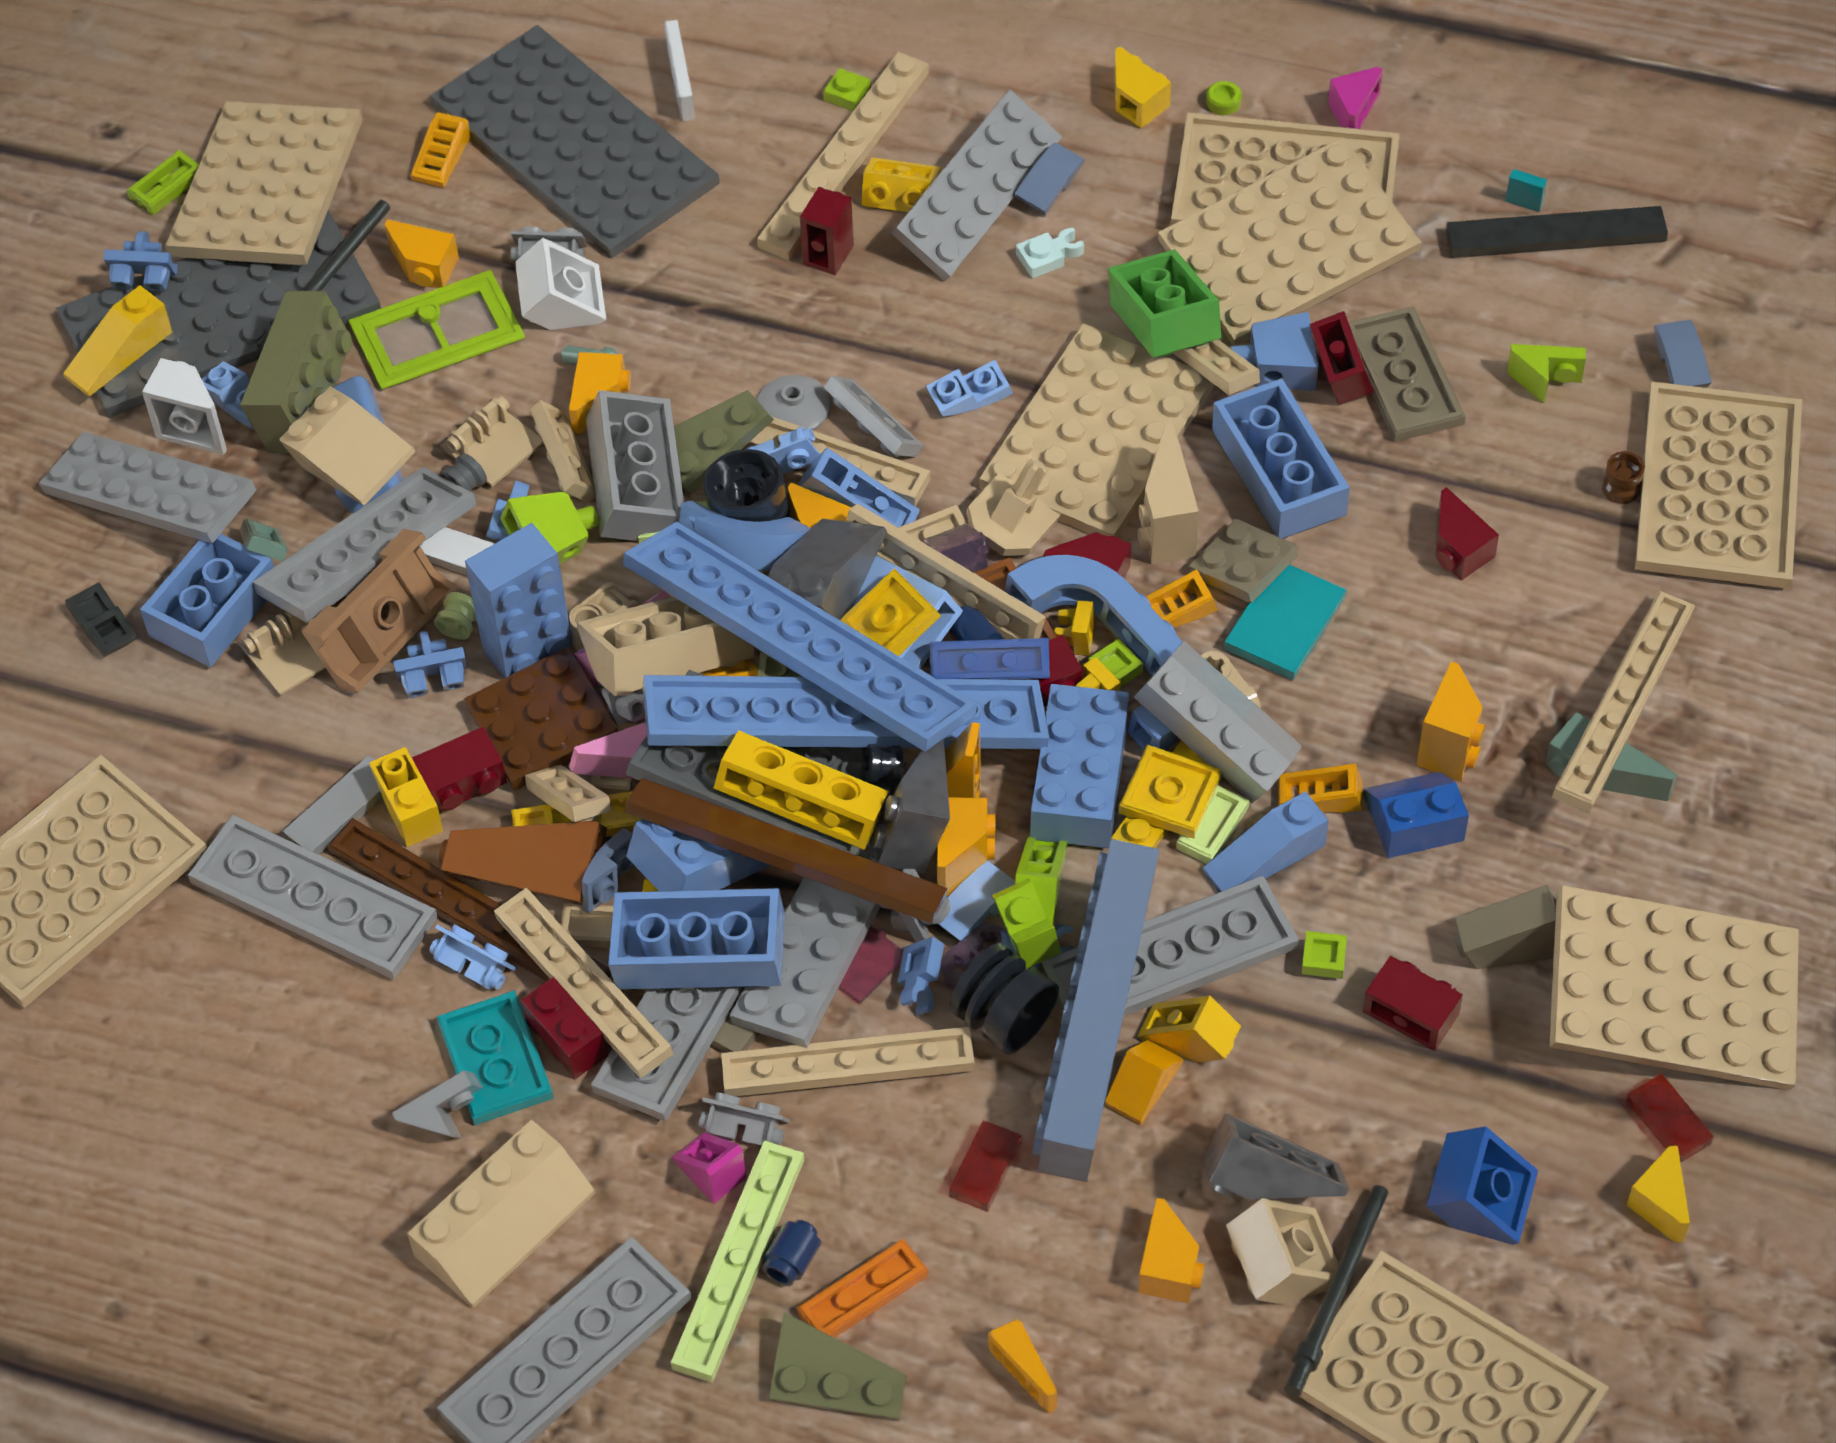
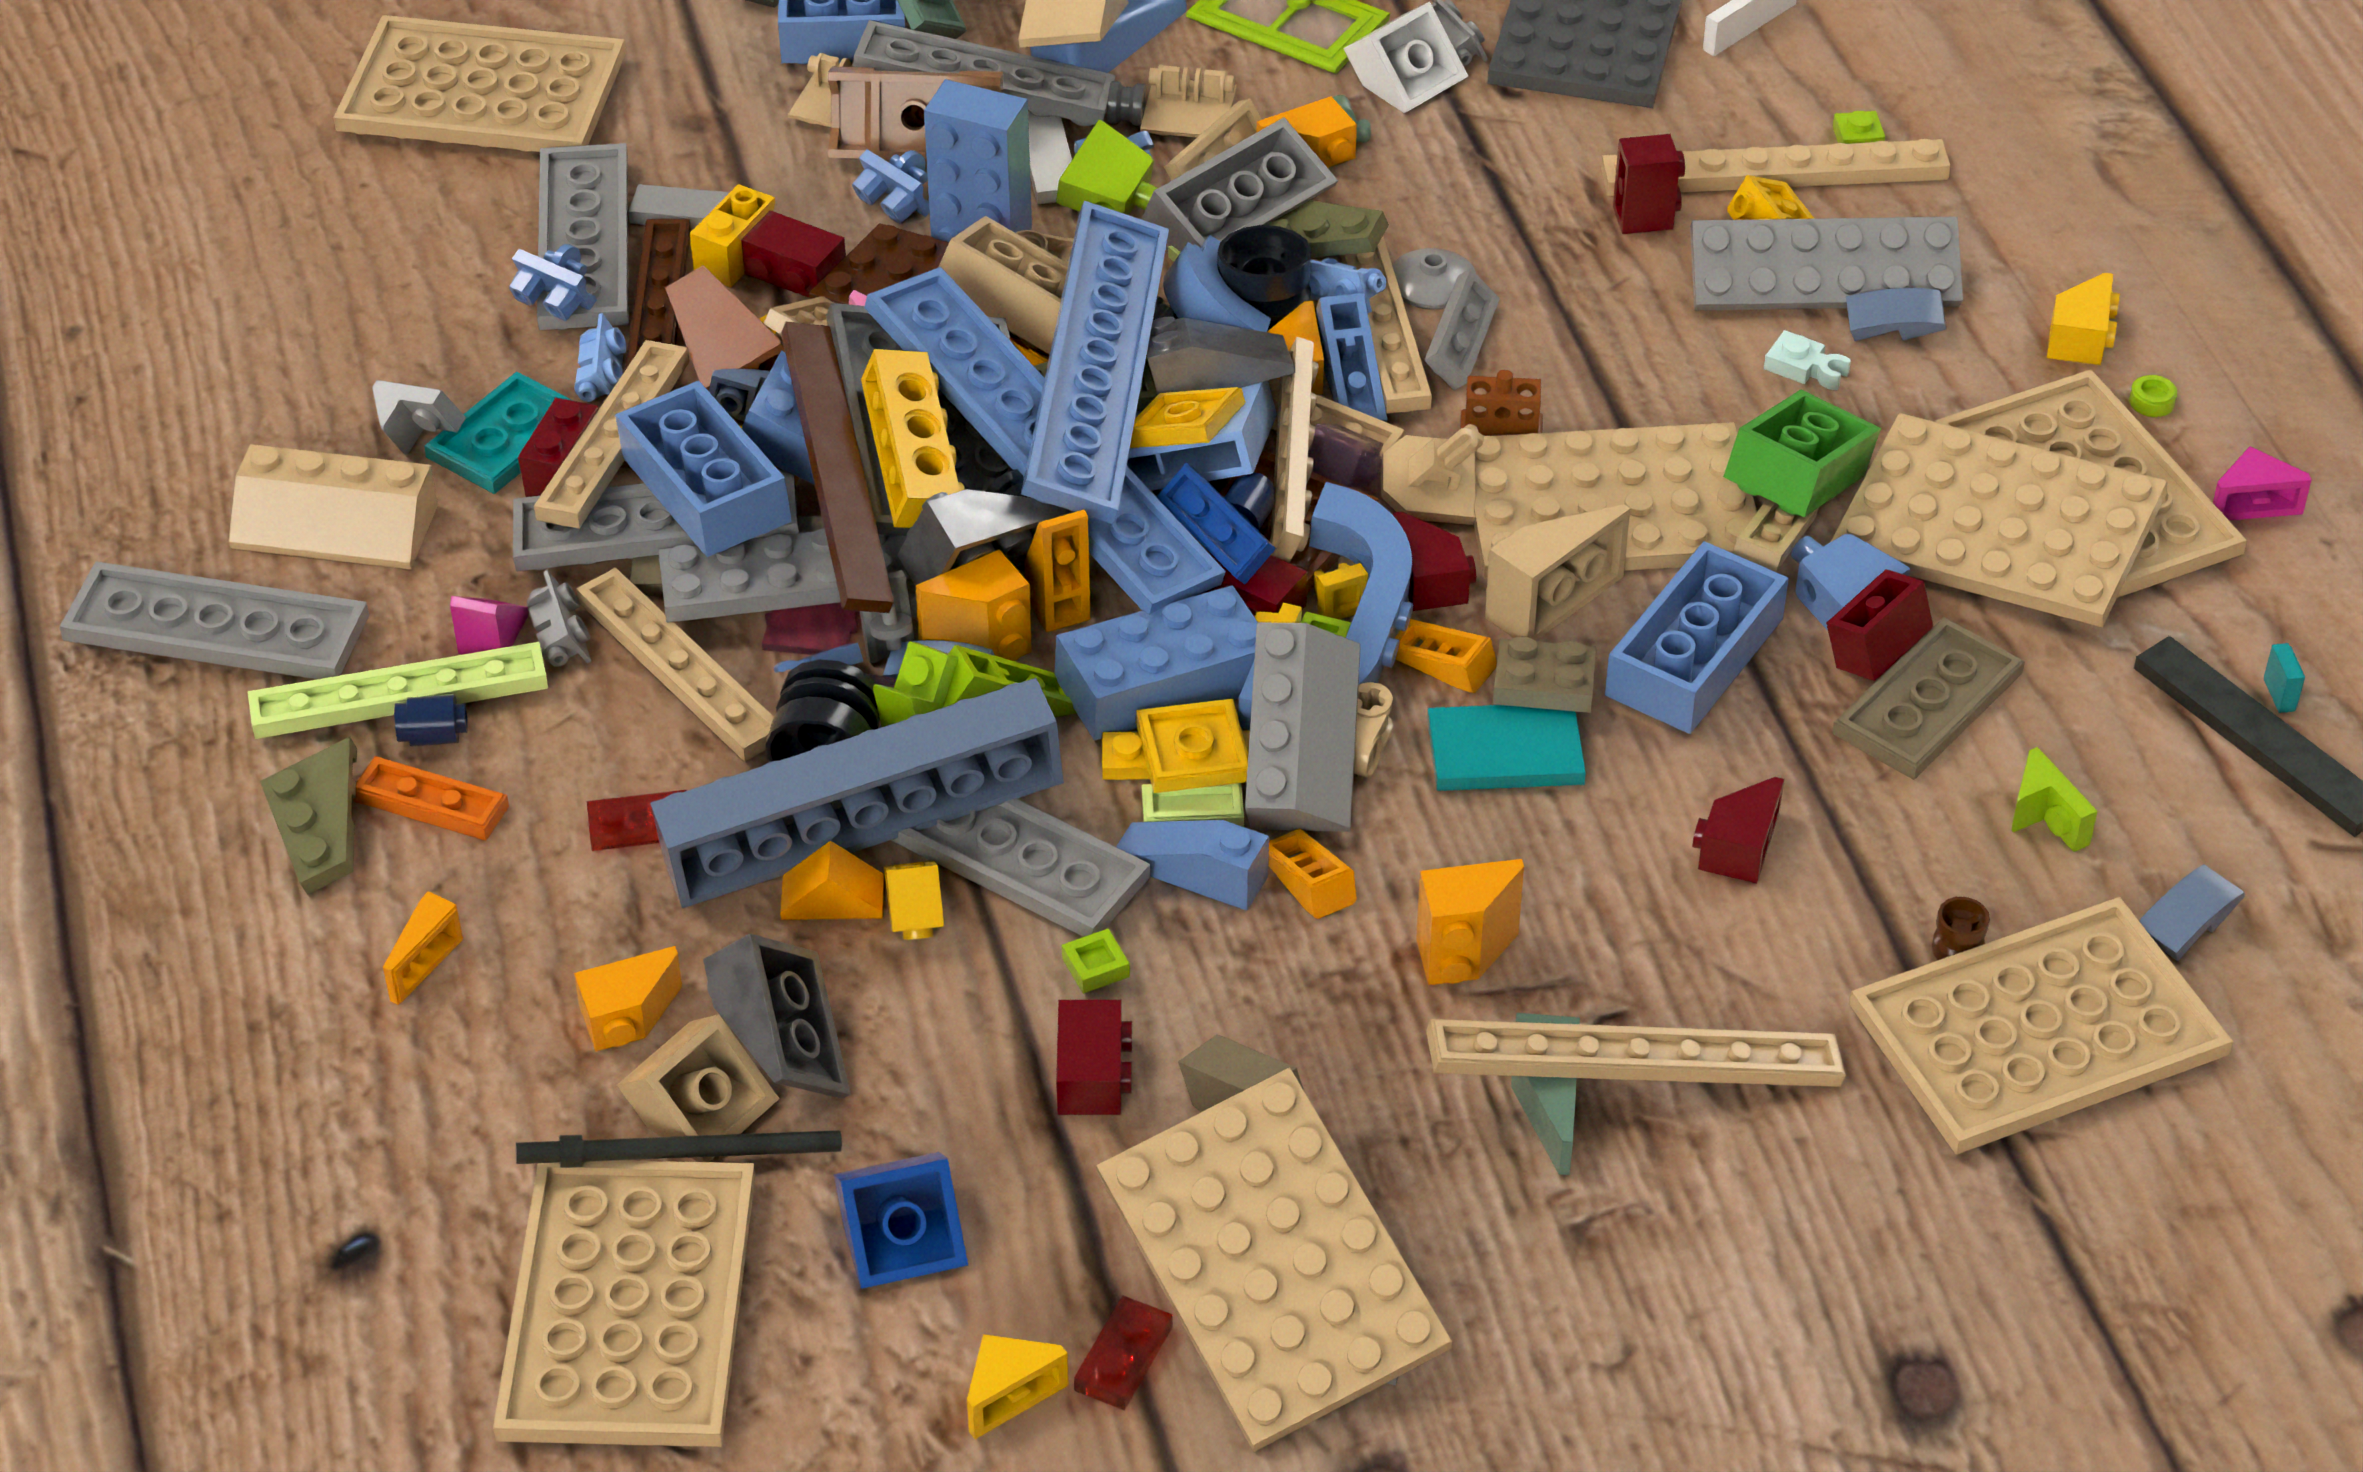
camera: 55 degrees right, 10 degrees down
light blue slope [926,360,1013,416] -> none
blue slope [1363,771,1469,858] -> none
none -> medium blue hips [509,244,597,321]
none -> dark orange piece [1460,370,1543,436]

